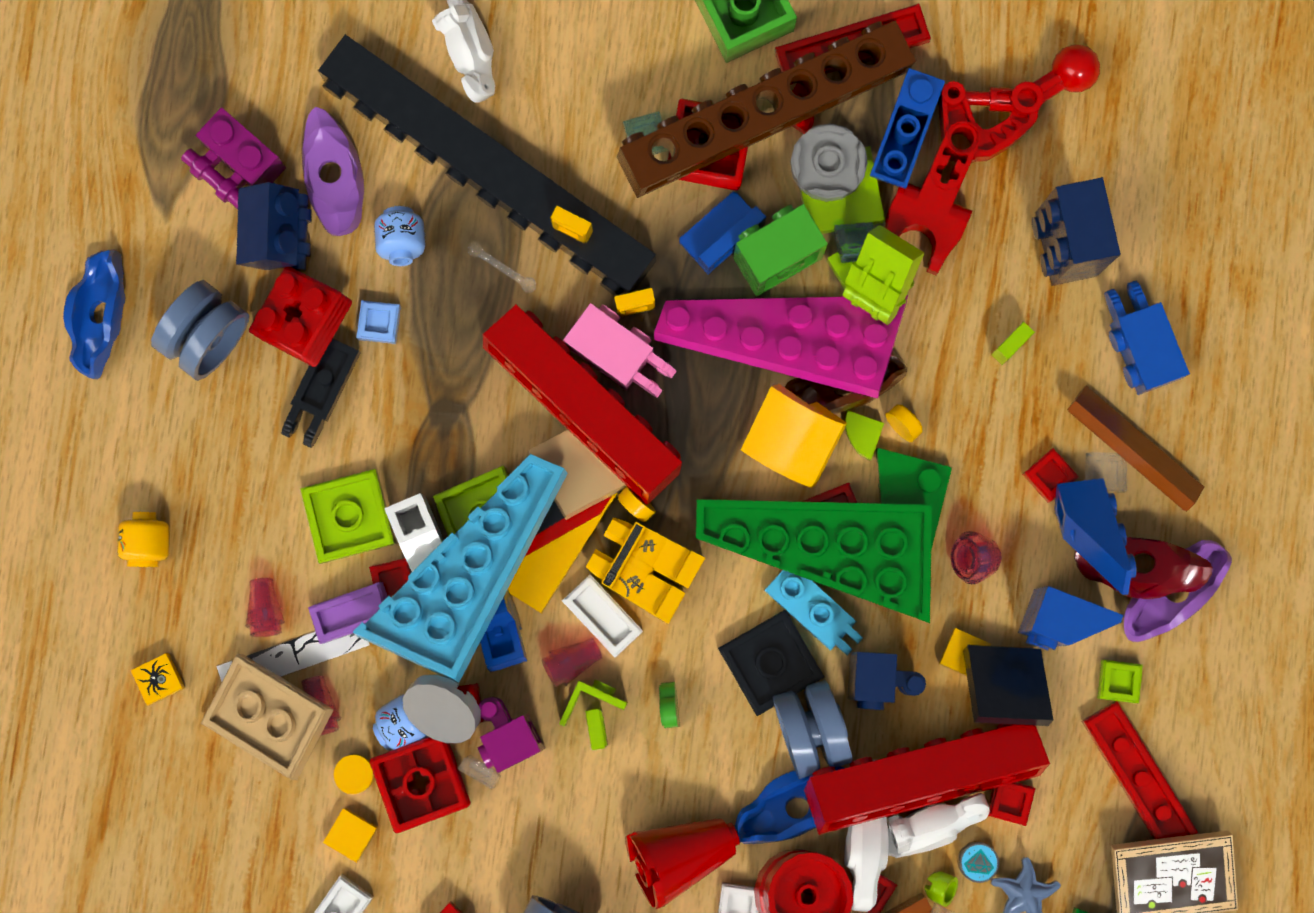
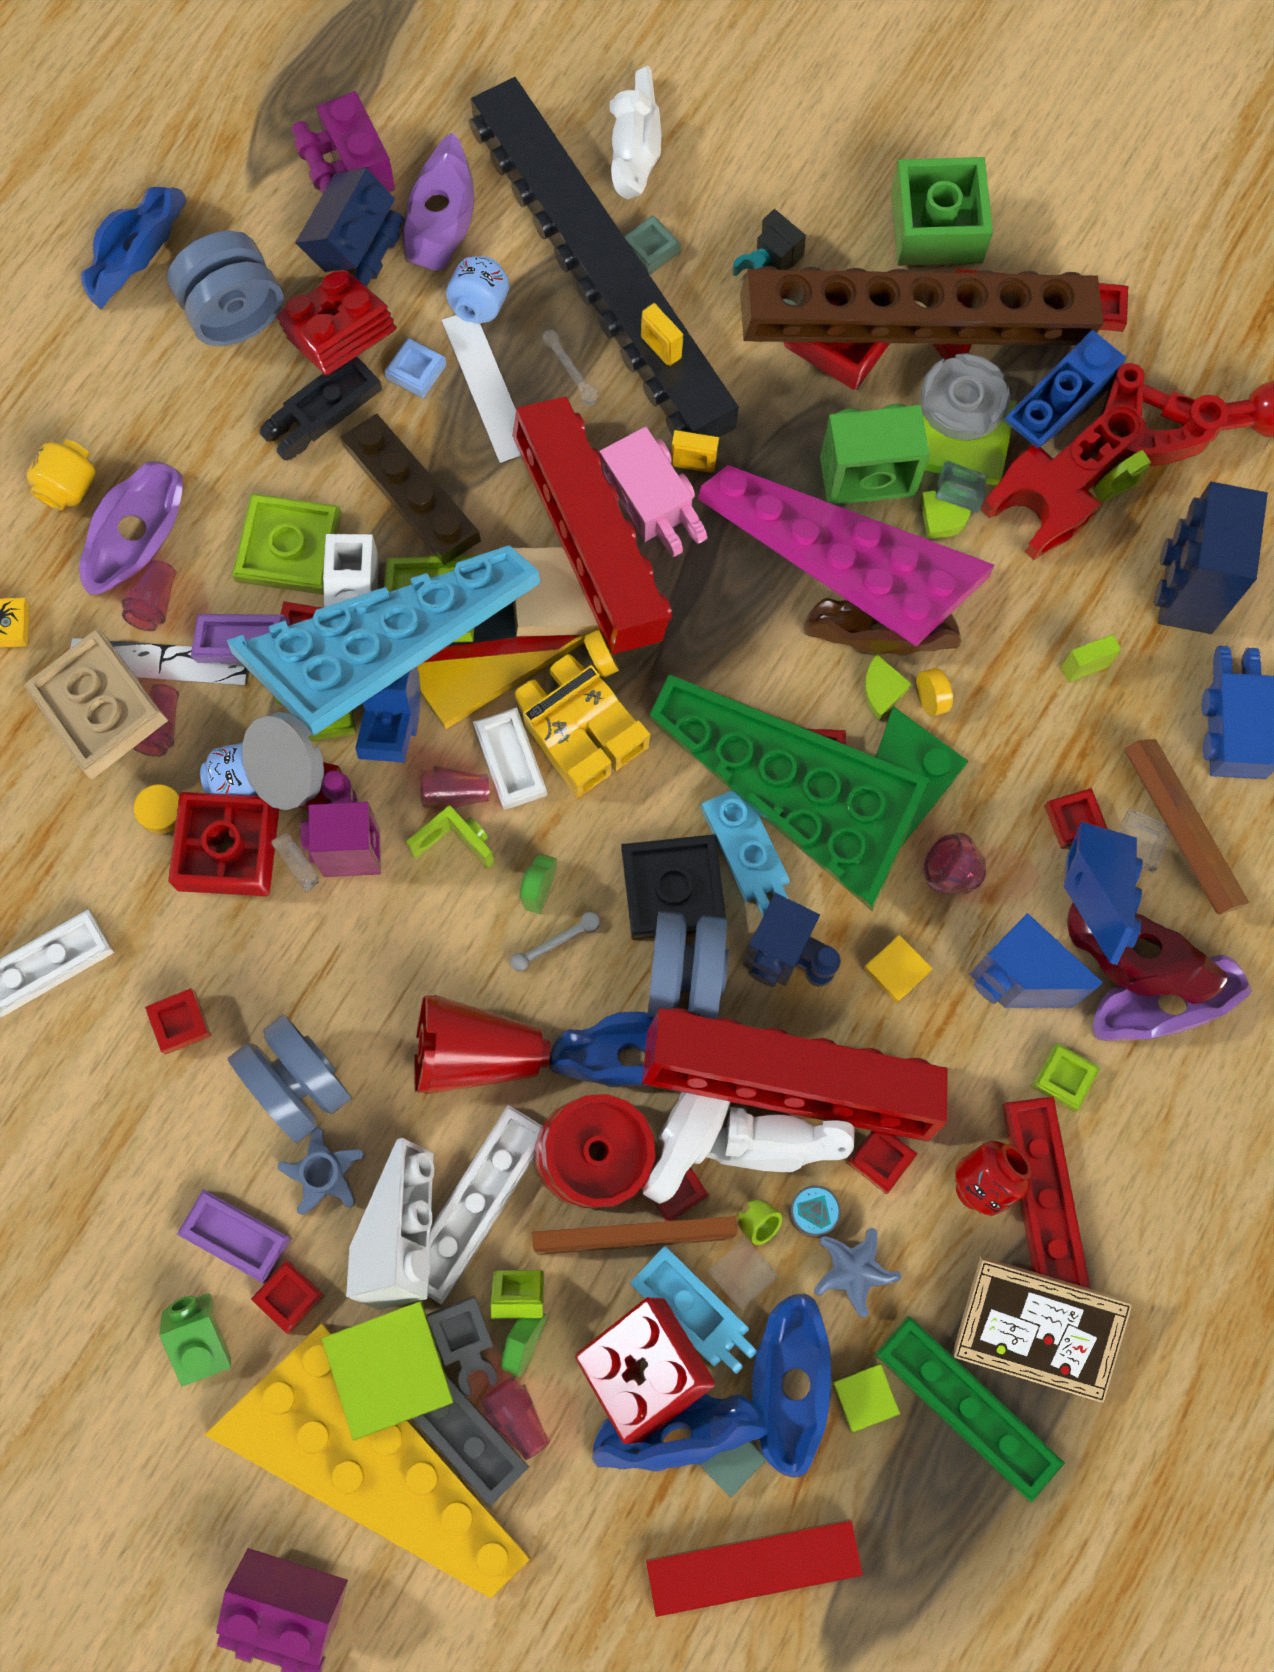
camera: 20 degrees right, 10 degrees down
yellow tile [323,808,378,863] -> none
lime tile [585,708,608,750] -> none
blue panel [679,192,766,275] -> none
yellow slope [741,384,847,488] -> none
lime piece [843,225,924,325] -> none
black tile [963,645,1054,726] -> none
none -> medium lavender piece [79,461,183,595]
none -> dark brown plate [340,414,481,565]
none -> white sticker [442,312,521,463]
none -> light grey hinge [510,912,600,971]
none -> sand green tile [624,215,681,275]
none -> pearl dark grey piece [733,208,806,276]
none -> red head [955,1140,1031,1216]
none -> lime tile [1093,450,1151,502]

